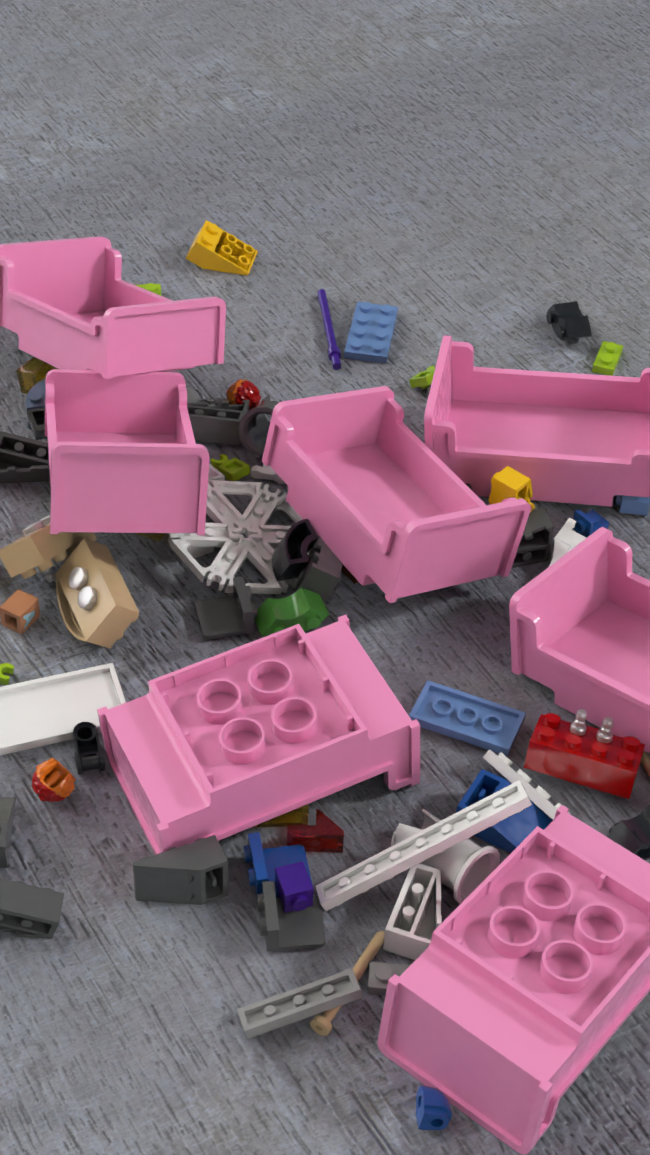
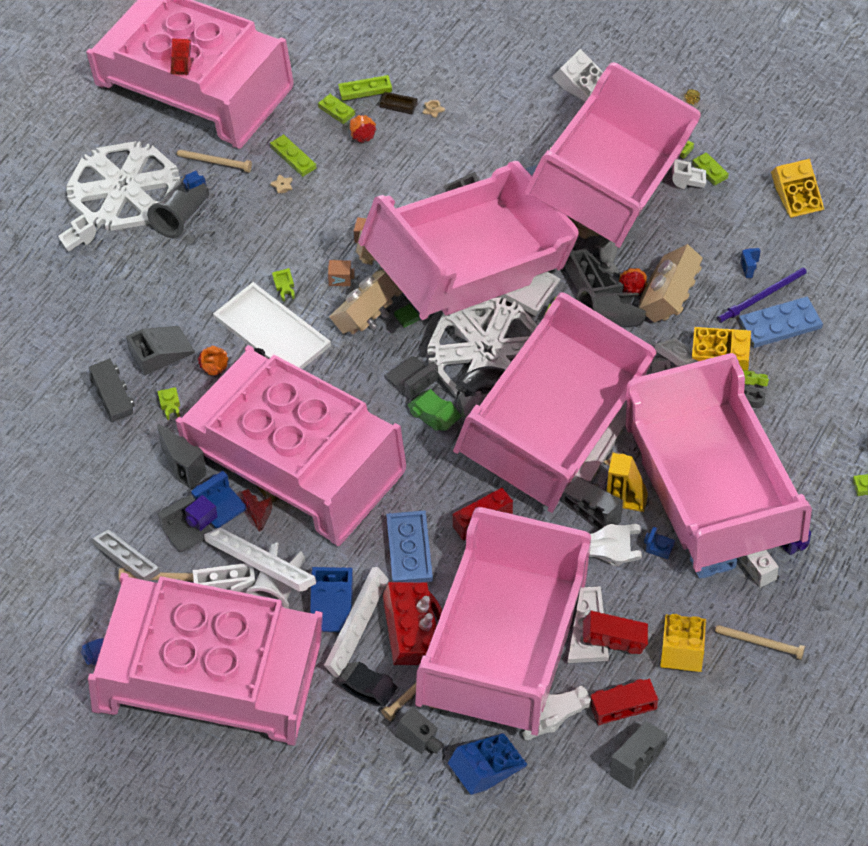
camera: 65 degrees right, 10 degrees up
none -> lime plate [157,387,180,420]
none -> bright green tile [394,304,420,328]
none -> red brick [452,487,513,541]
none -> tan piece [639,244,703,323]
none -> yellow slope [692,327,751,370]
none -> blue bracket [740,248,761,278]

